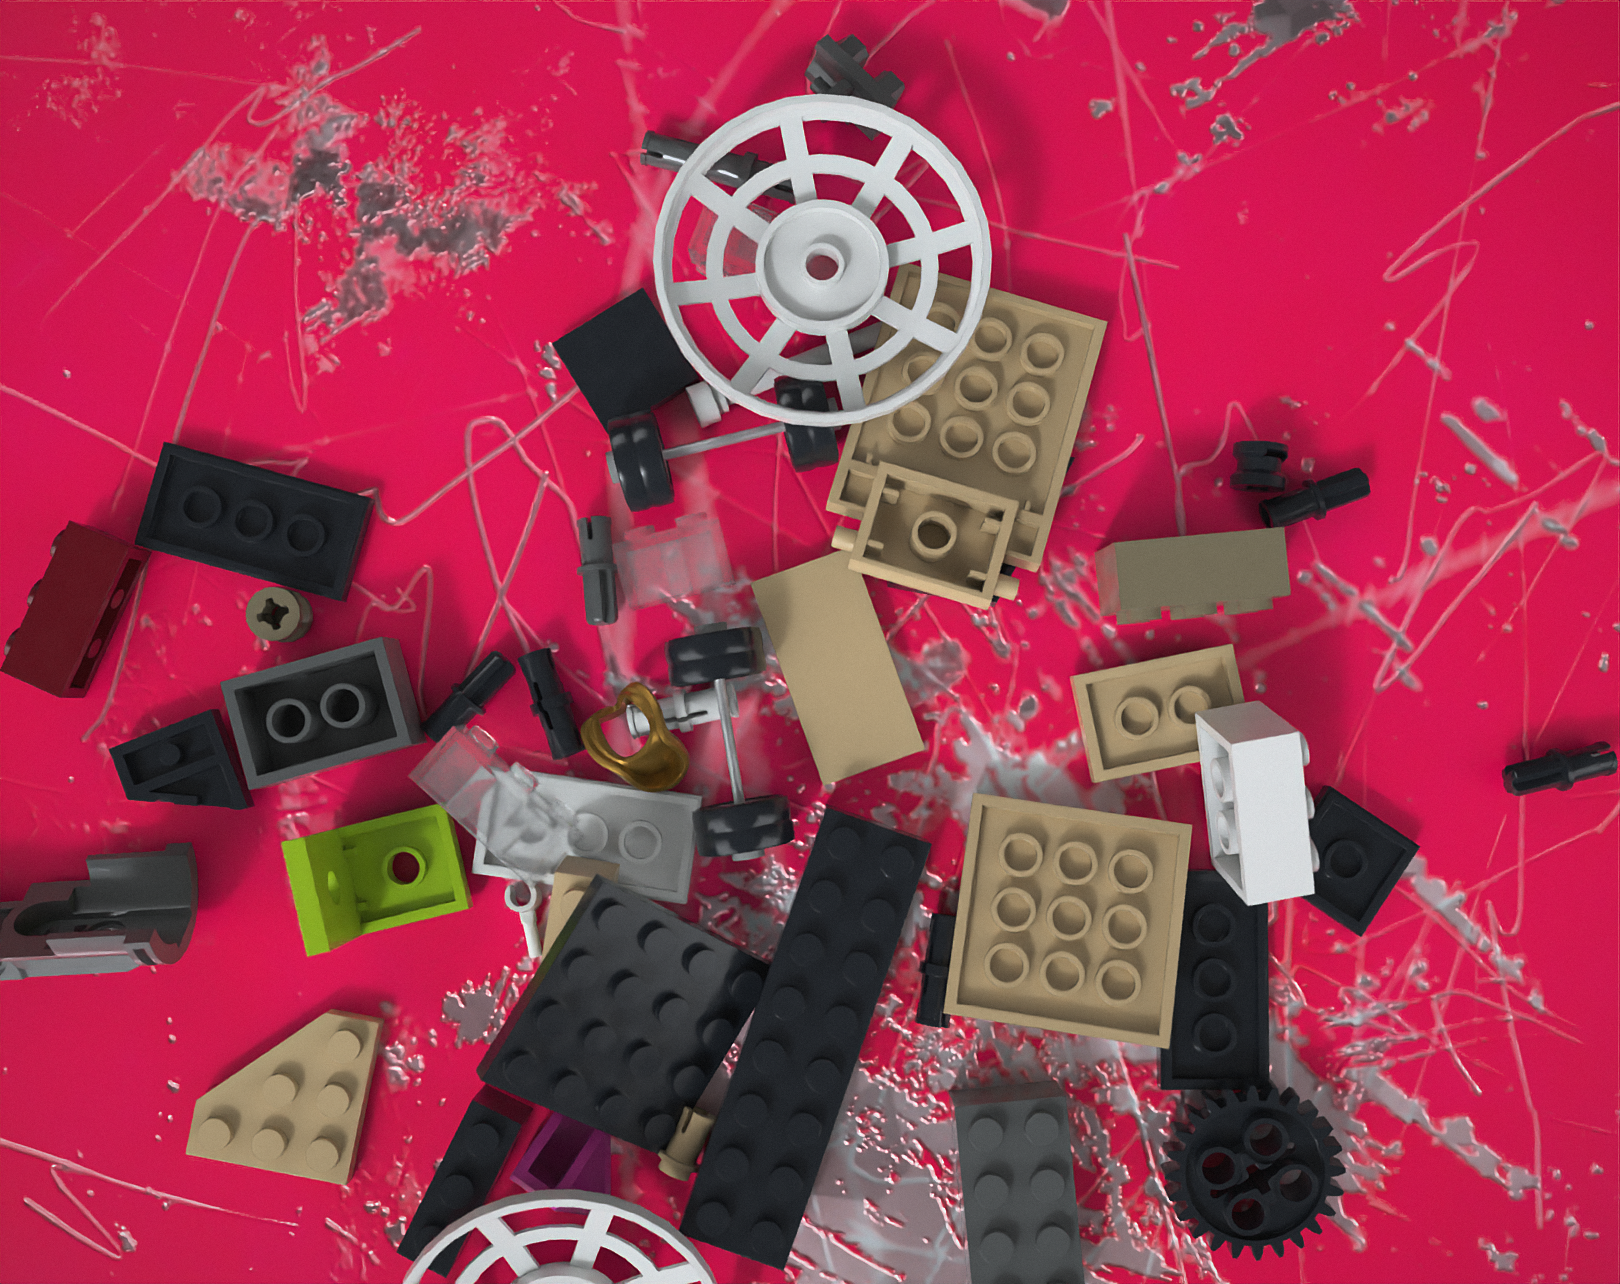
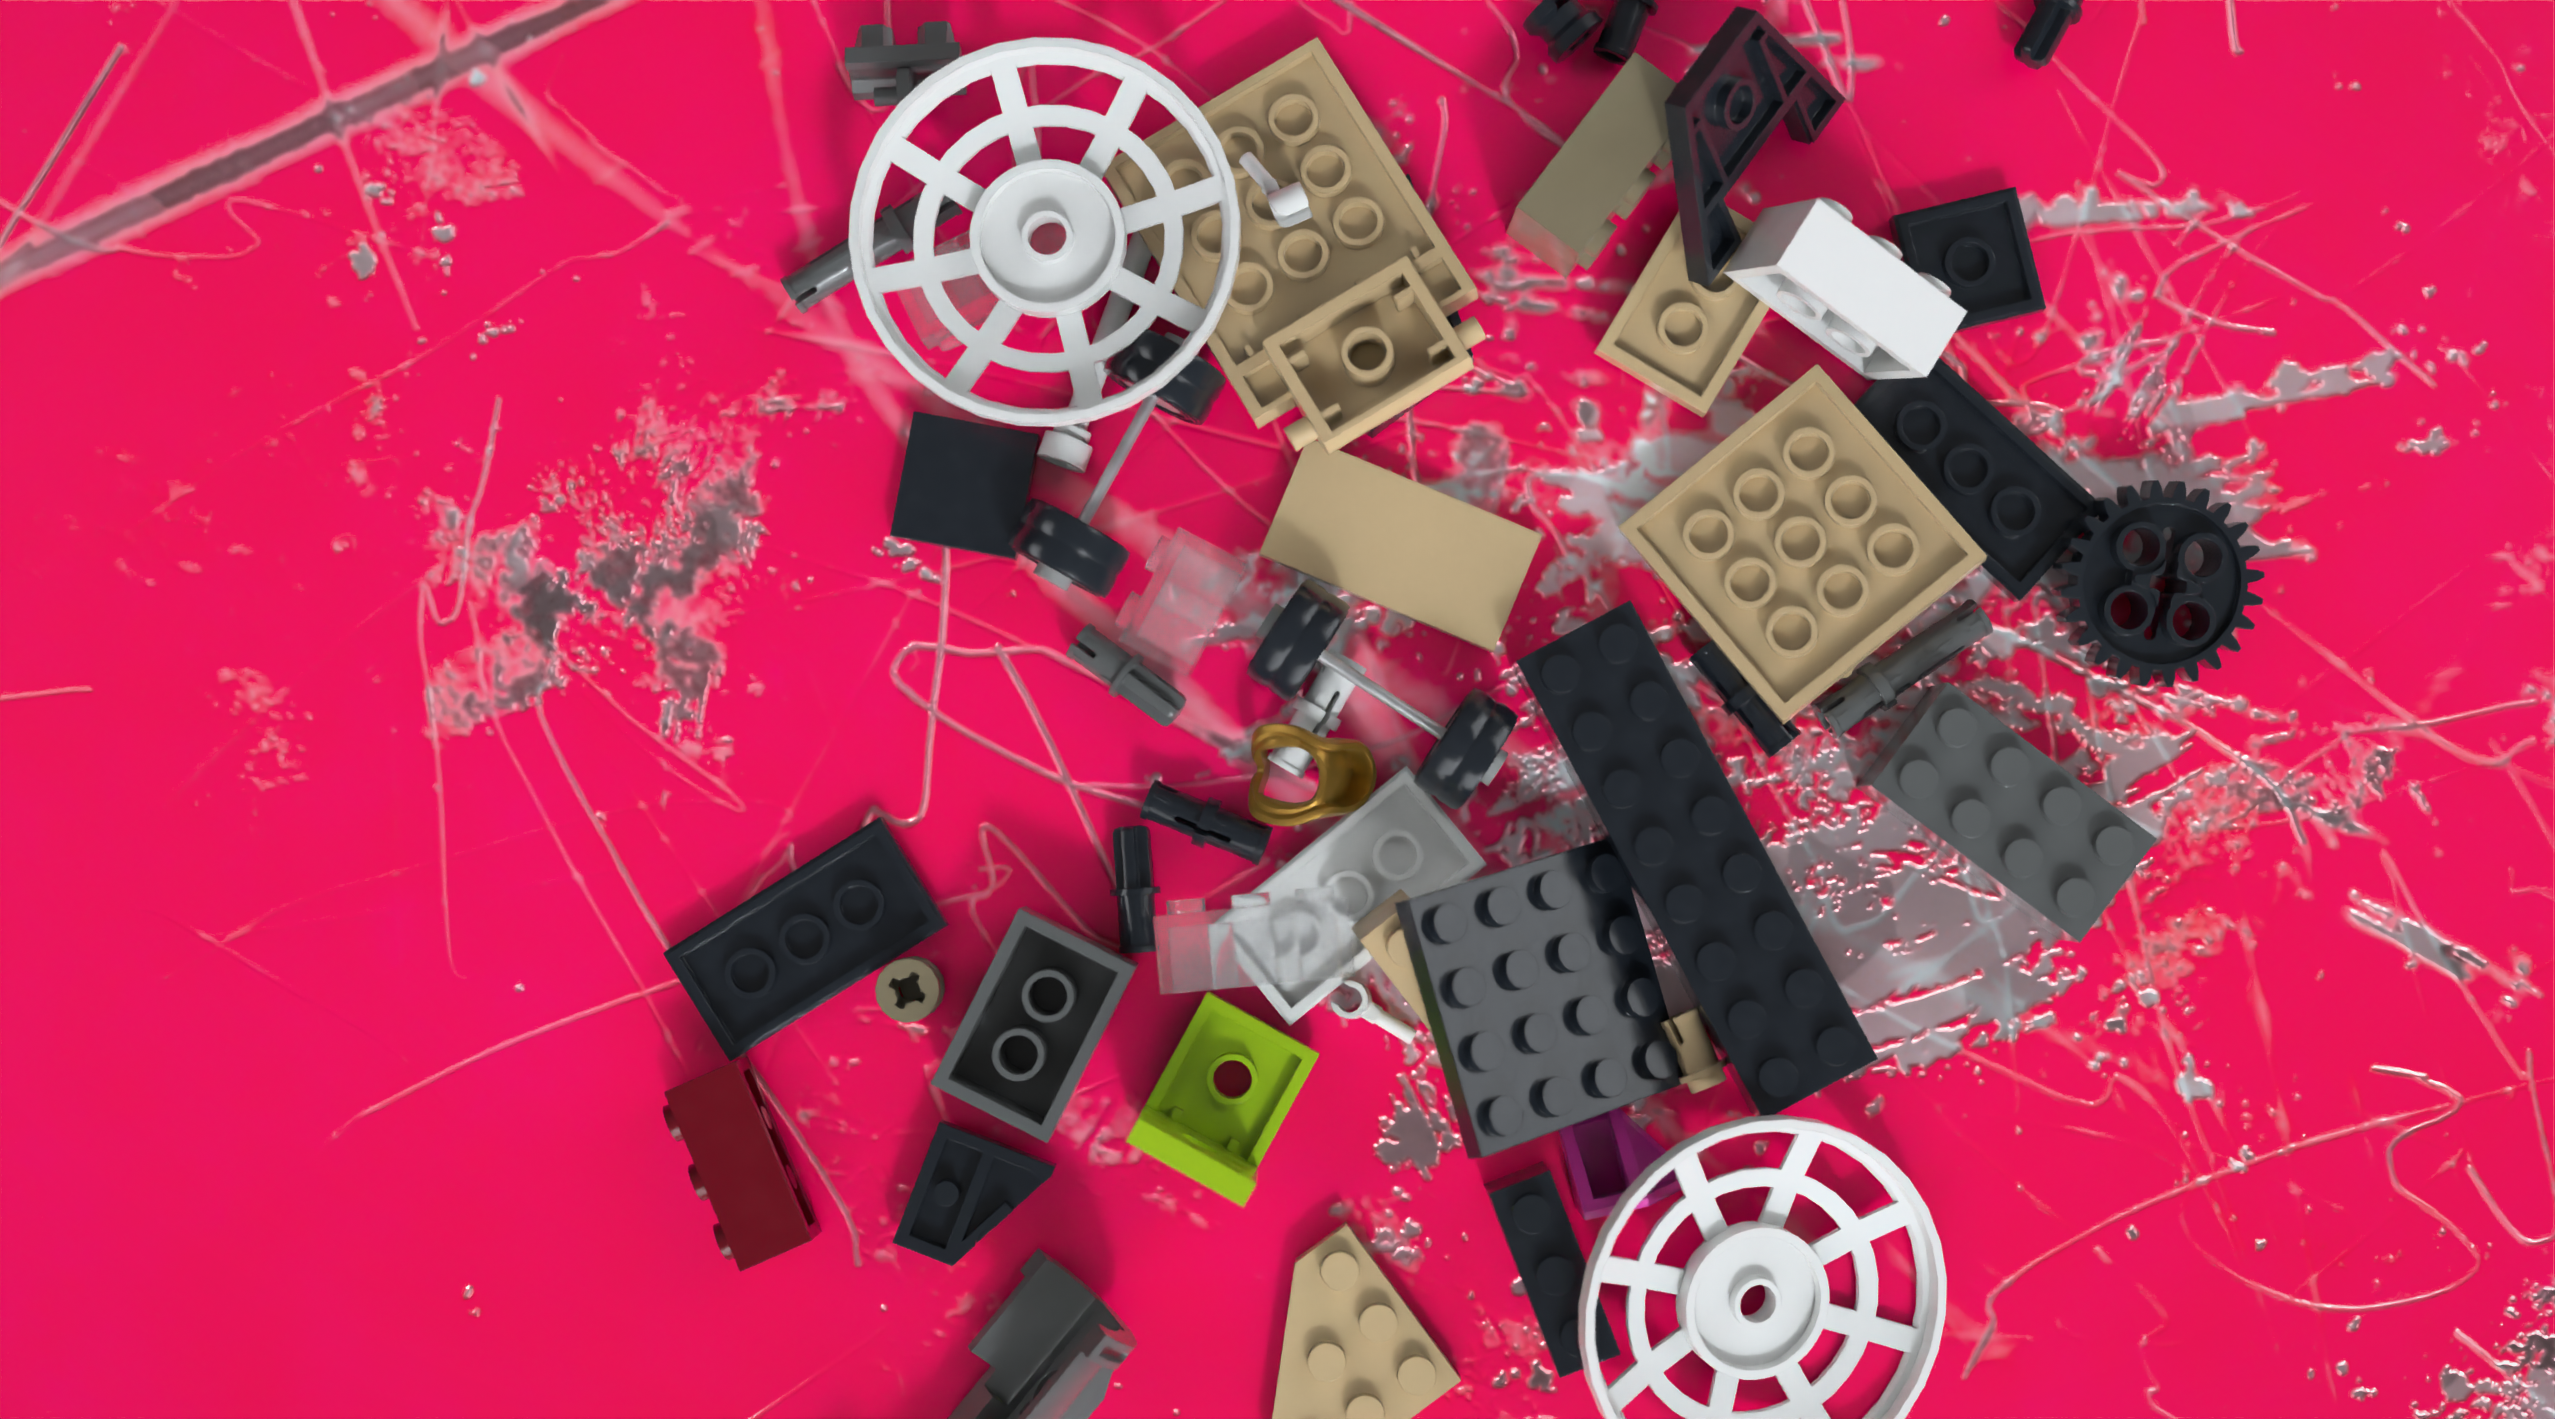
camera: 45 degrees left, 0 degrees up
none -> white hand [1239,152,1312,227]
none -> black wing [1664,6,1846,287]
none -> dark grey pin [1812,599,1993,739]

